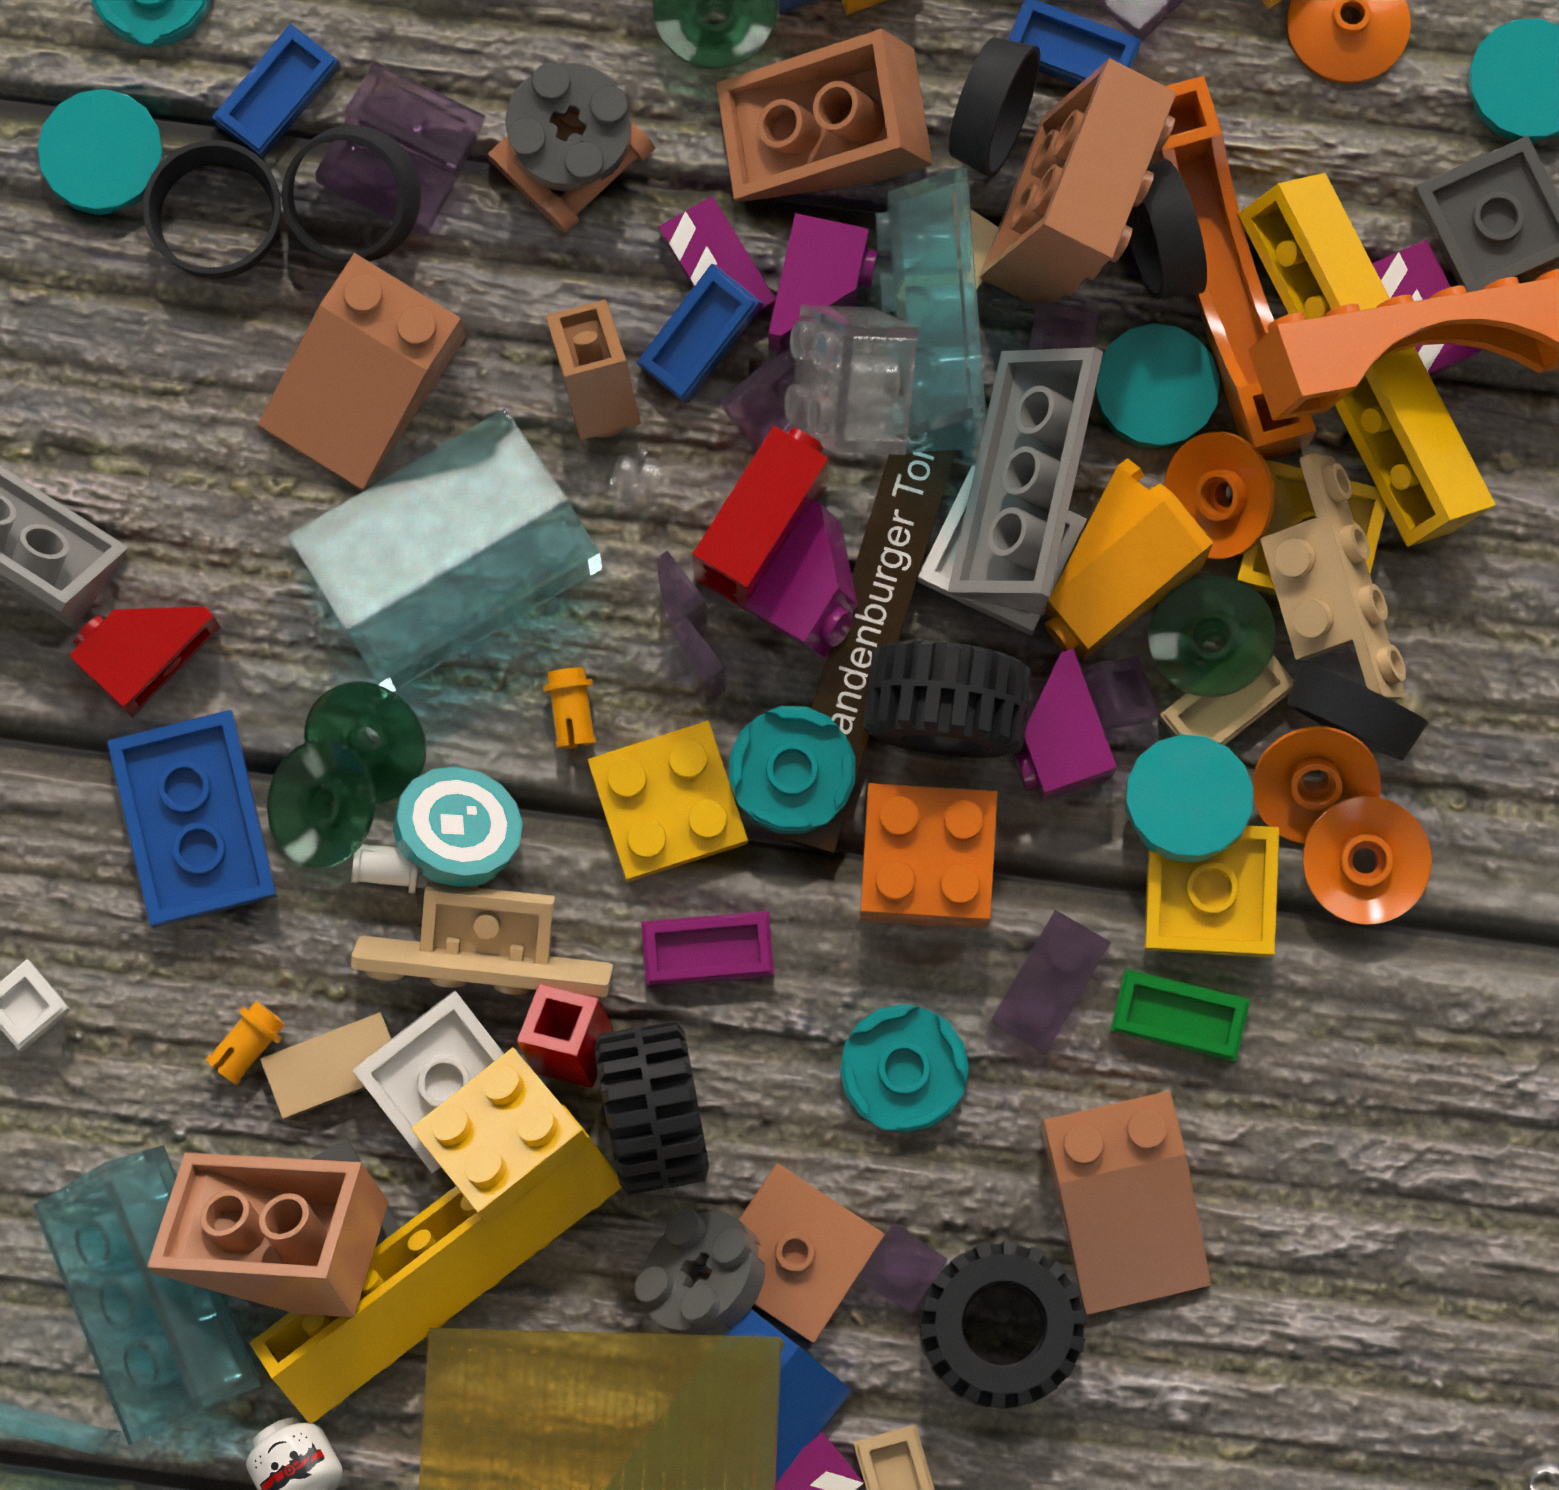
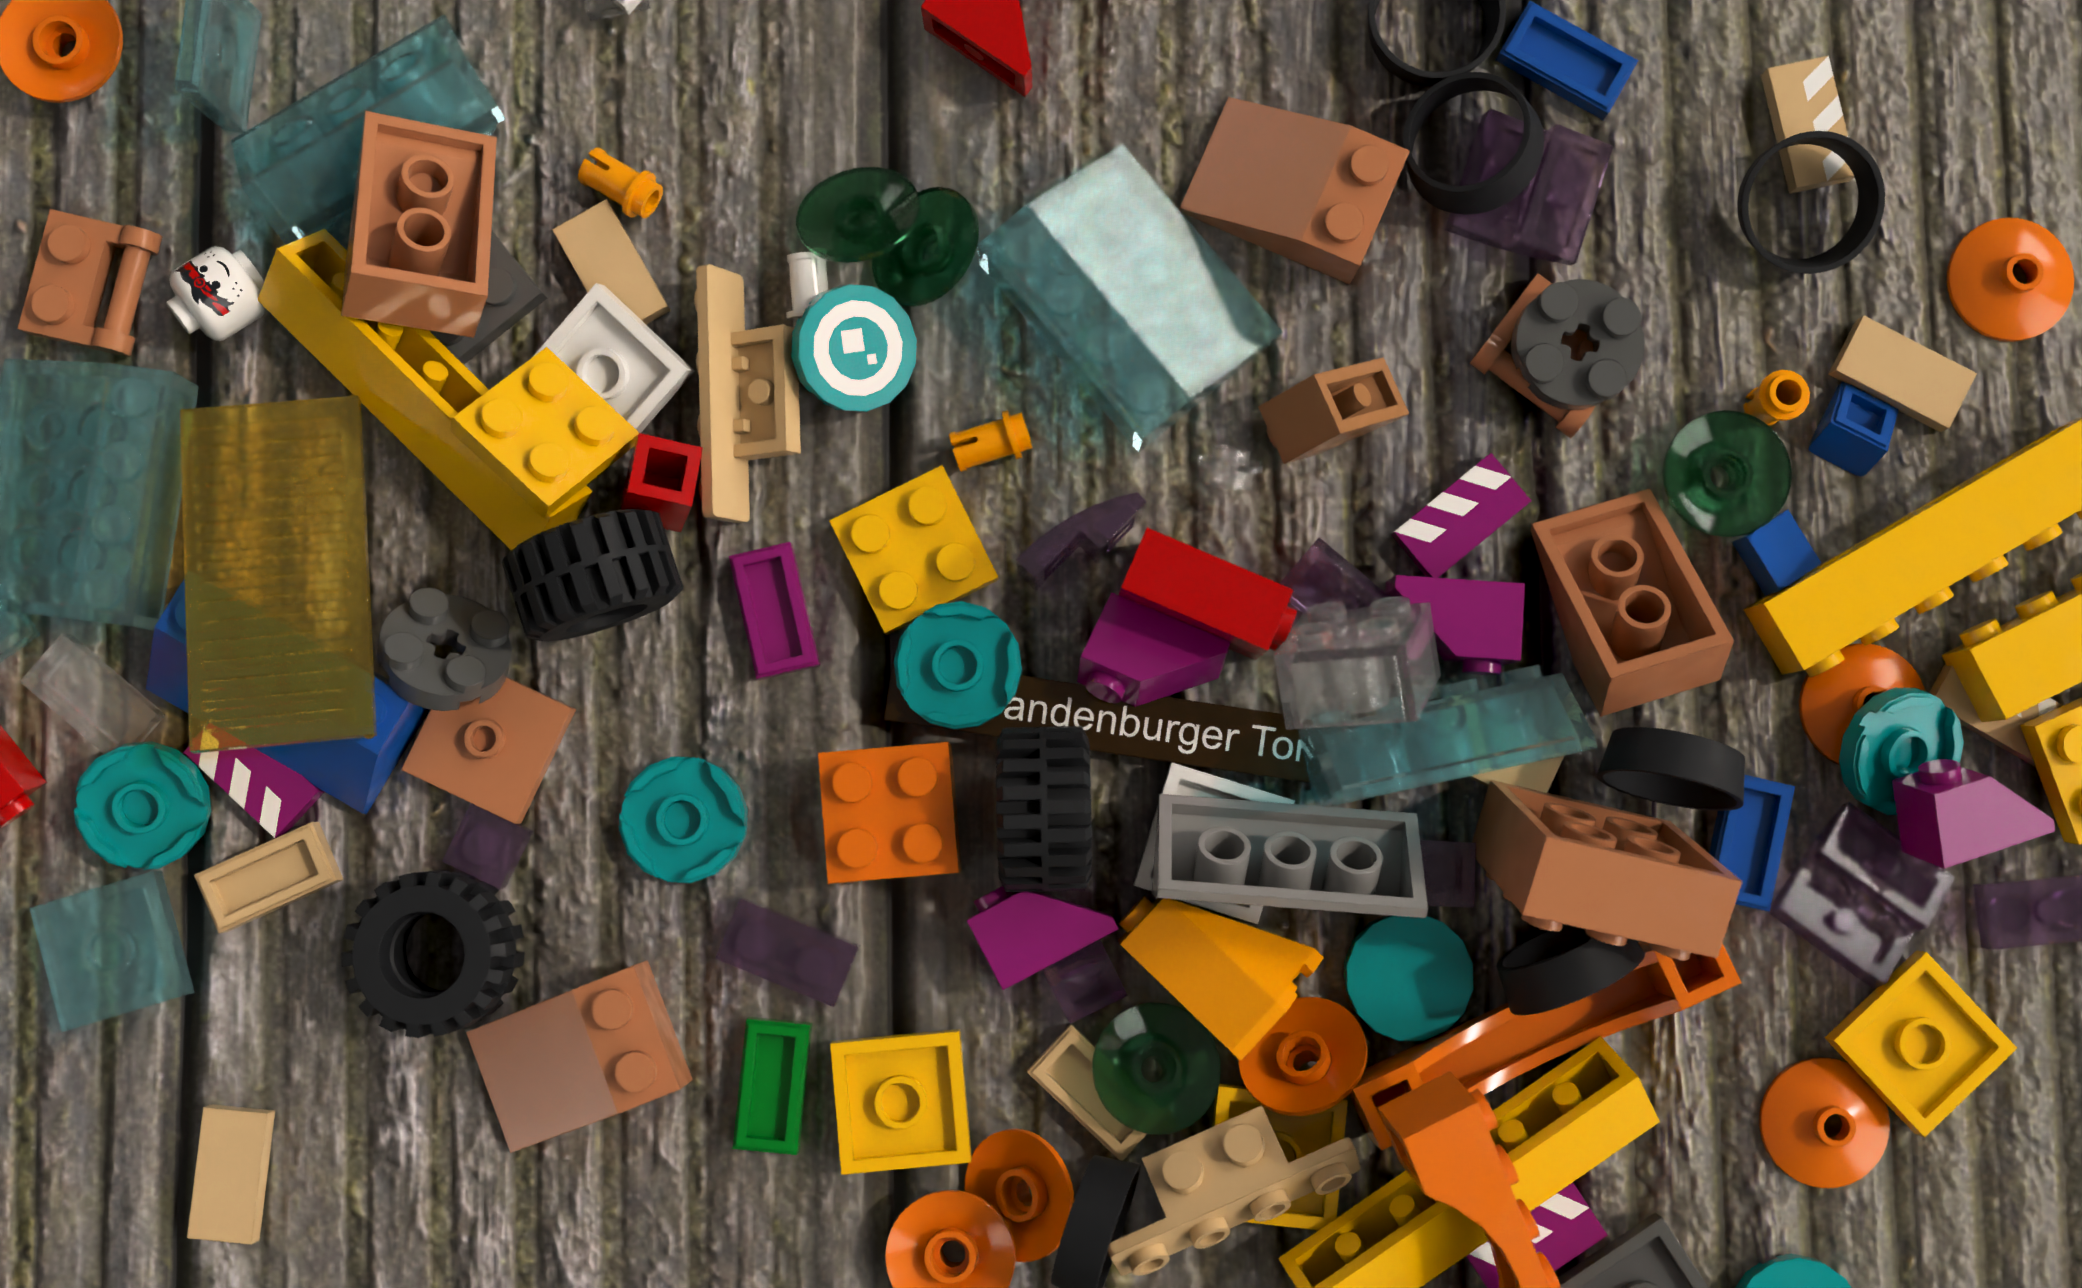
camera: 85 degrees right, 5 degrees up
blue plate [107,710,278,928] -> none
blue tile [636,263,764,403] -> none
teal tile [1124,734,1254,863] -> none

